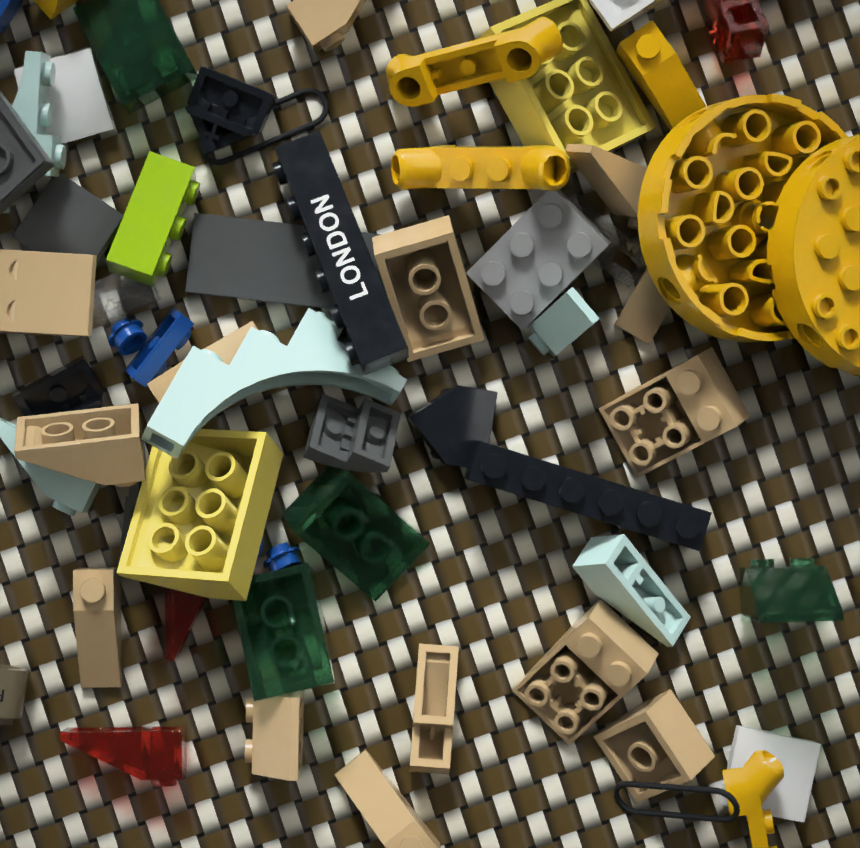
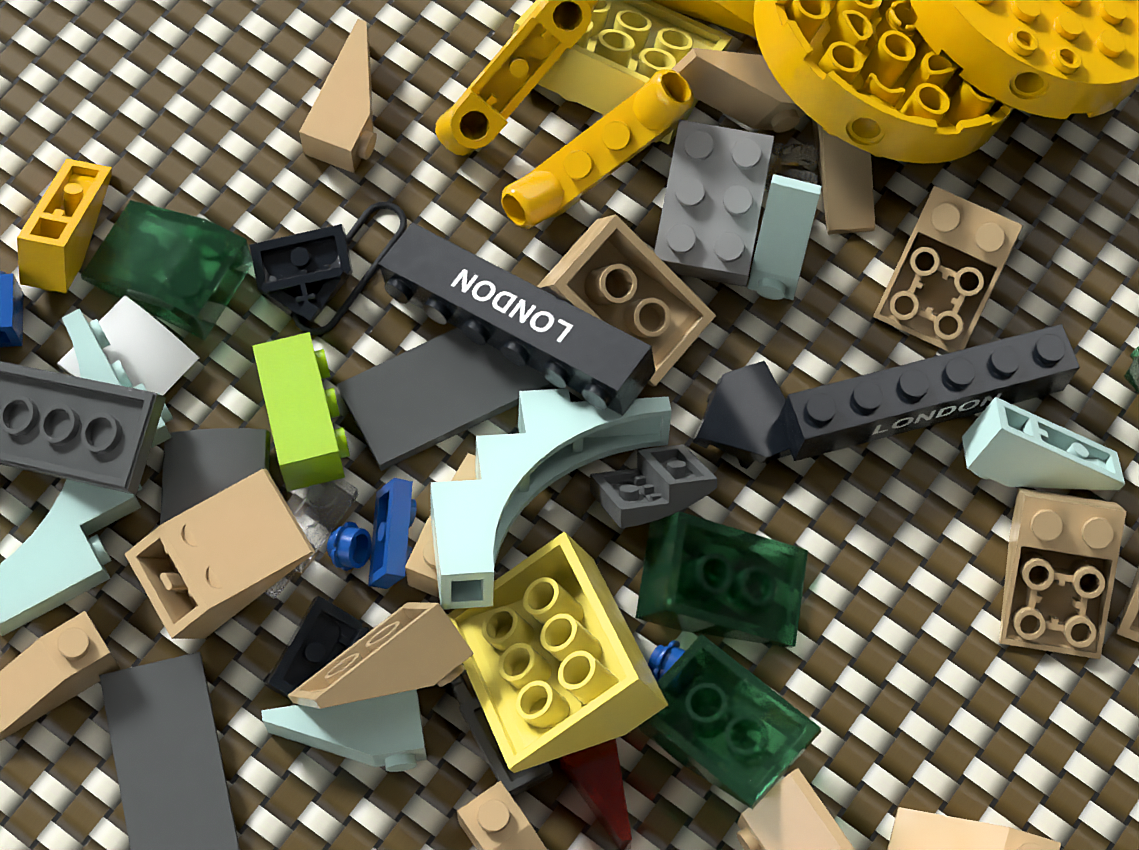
camera: 30 degrees left, 20 degrees down
tan slope [409,643,459,775] -> none

